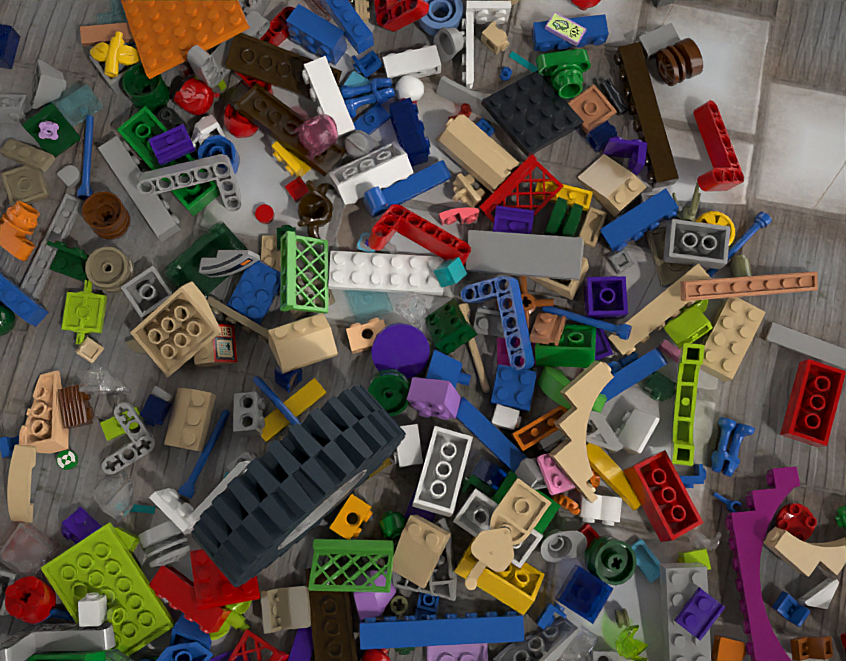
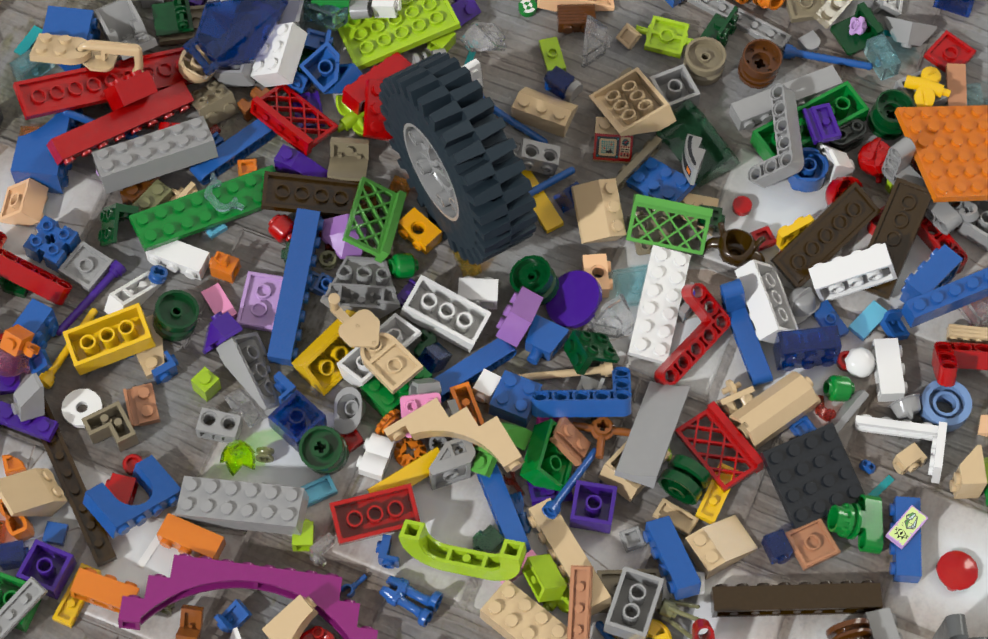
camera: 100 degrees right, 15 degrees down
light grey beam [102,402,155,474] -> none
lime hinge [106,607,125,625] -> none
clear pink helmet [293,114,338,159] -> none
blue piece [340,78,395,118] -> none
tan slope [392,514,452,589] -> none
teal brick [433,257,467,288] -> none
coral slope [438,207,479,226] -> none
dark purple plate [493,206,534,234] -> none
black pin [600,78,629,116] -> none
dark purple bracket [602,137,647,177] -> none
white slope [614,409,660,456] -> none
dark purple plate [674,587,725,641] -> none
none -> clear orange tile [388,175,410,200]
none -> green head [823,375,855,402]
none -> red plate [923,30,977,73]

